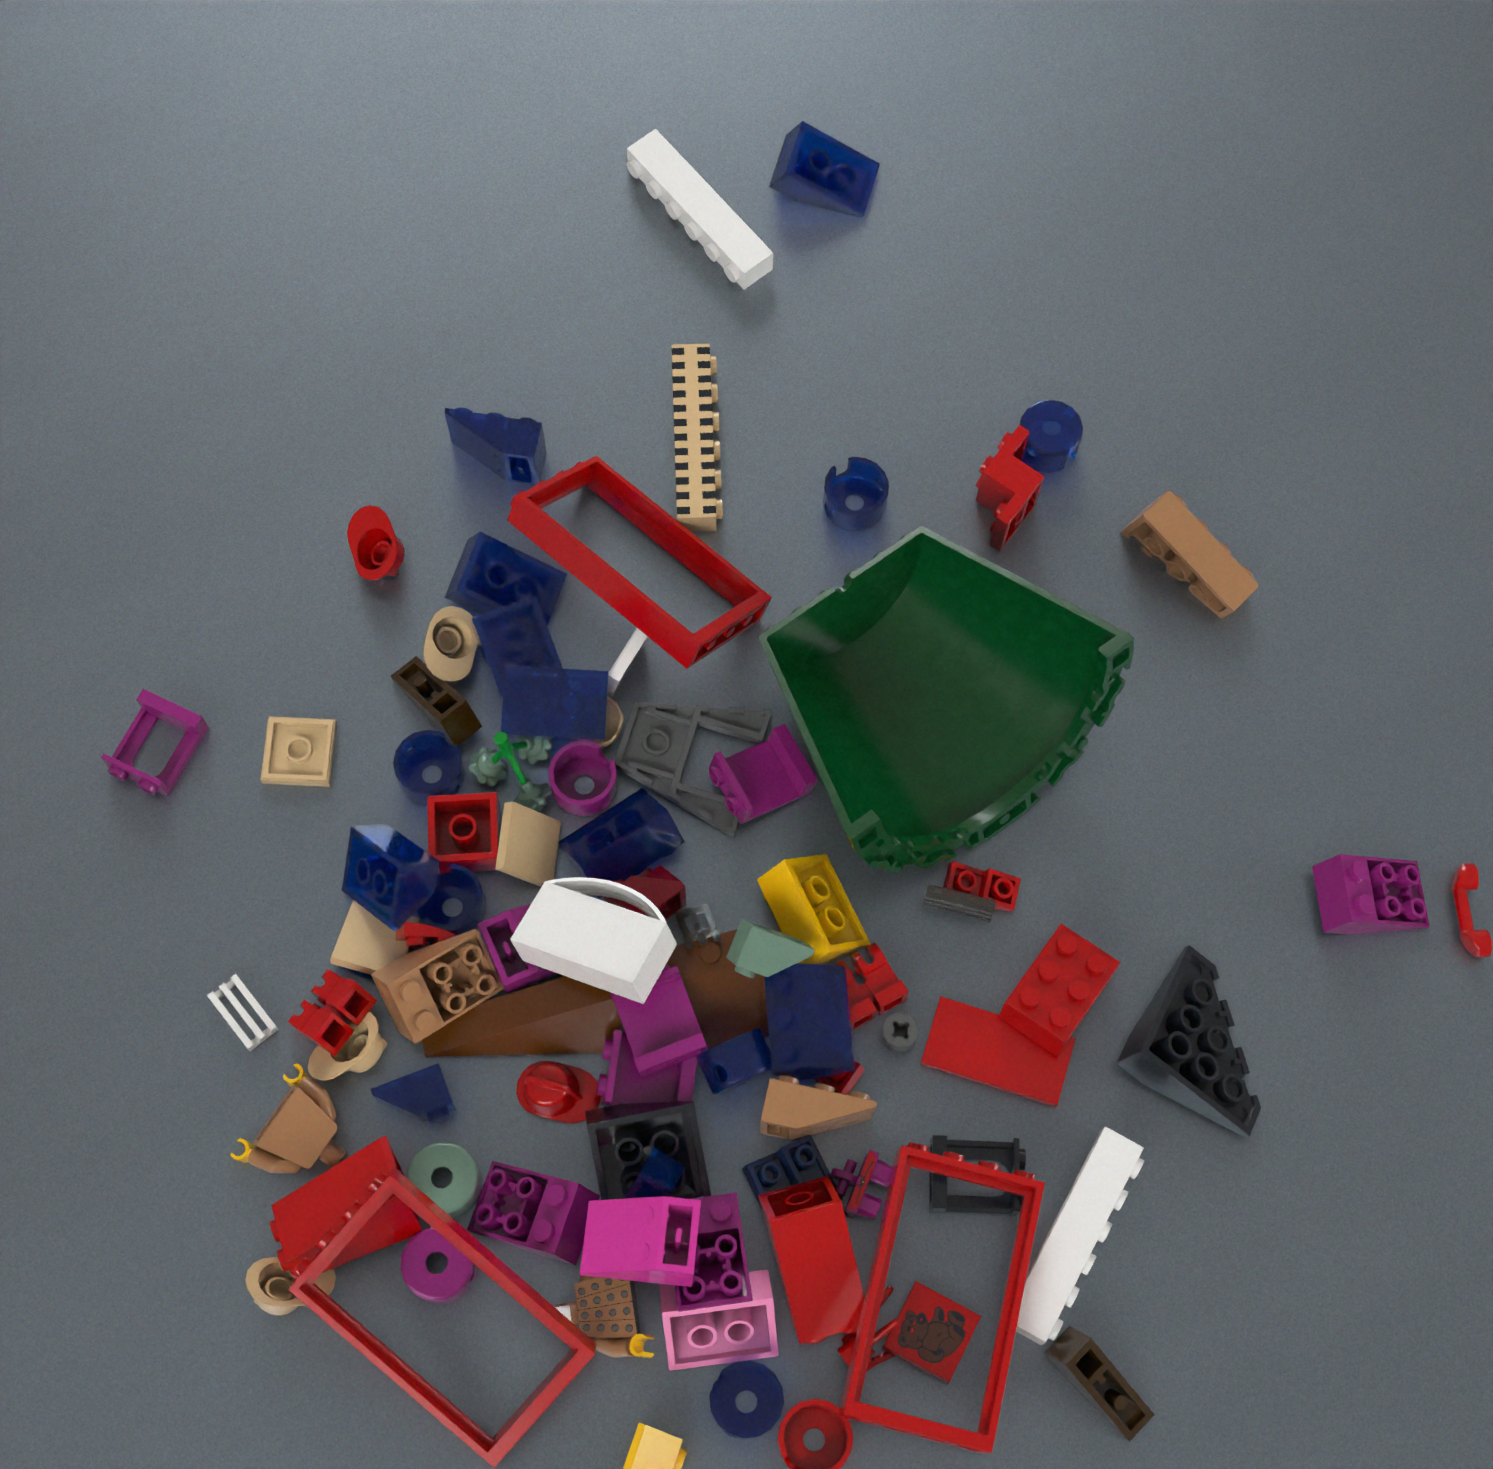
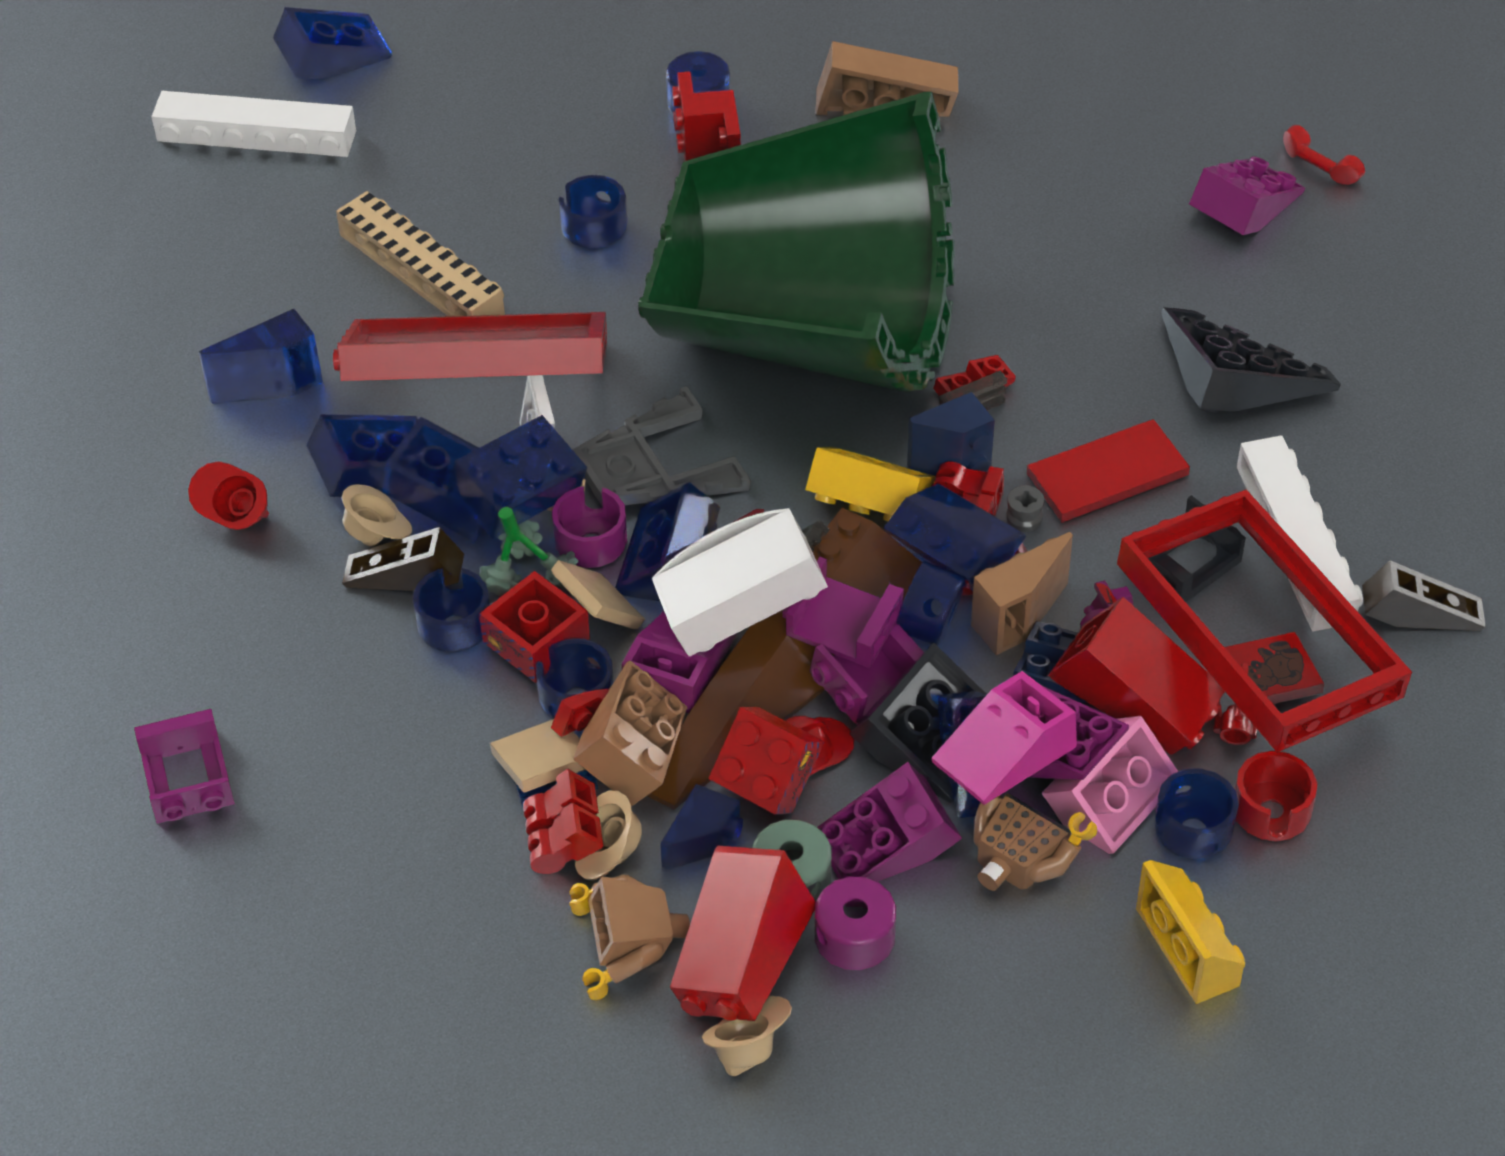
camera: 40 degrees left, 20 degrees down
white tile [207,974,279,1051] -> none
tan tile [261,716,337,787] -> none
red door [288,1167,596,1468] -> none
clear blue slope [342,824,439,930] -> none
magenta panel [709,724,818,824] -> none
sand green slope [726,918,815,978] -> none
red brick [998,923,1121,1057] -> none
none -> red brick [708,707,825,815]
none -> dark blue slope [907,392,995,476]

